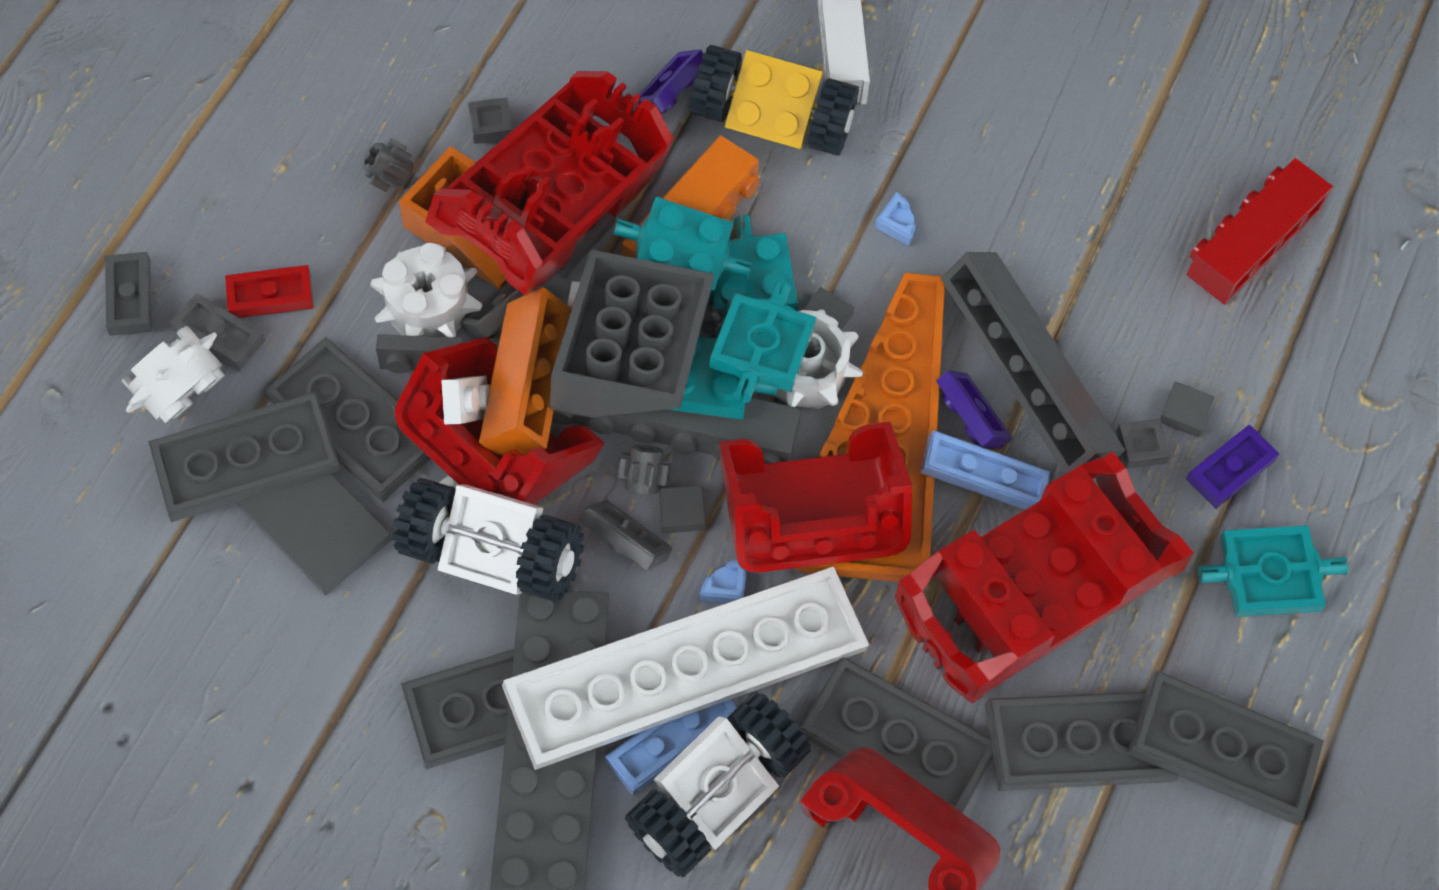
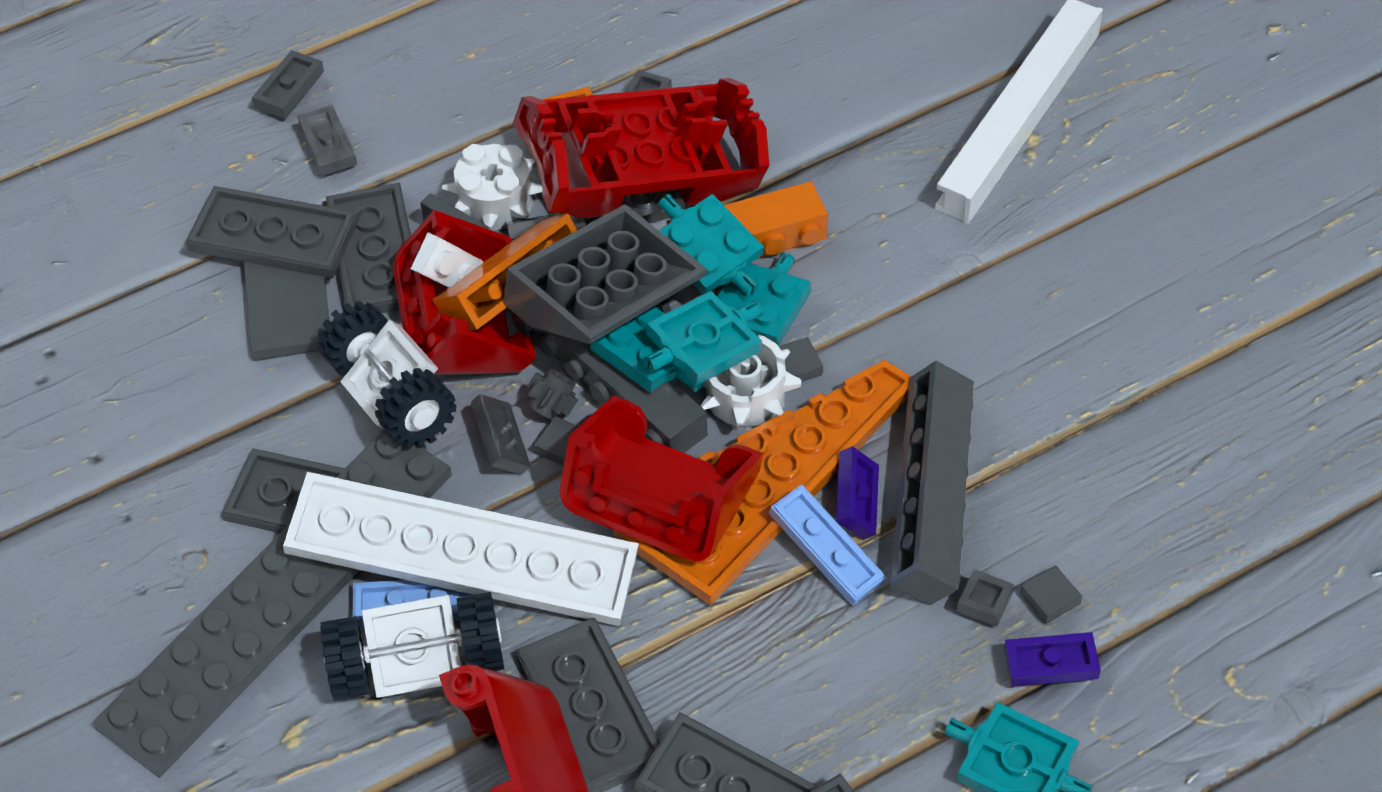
camera: 40 degrees right, 10 degrees down
white brick [122,326,225,423] -> none
red plate [225,265,314,318] -> none
dark grey gear [363,138,414,192] -> none
dark purple plate [636,49,704,114] -> none
plate [690,44,859,156] -> none
light blue tile [700,559,747,603] -> none
light blue tile [874,192,916,246] -> none
red piece [895,451,1194,703] -> none
red brick [1187,158,1333,305] -> none

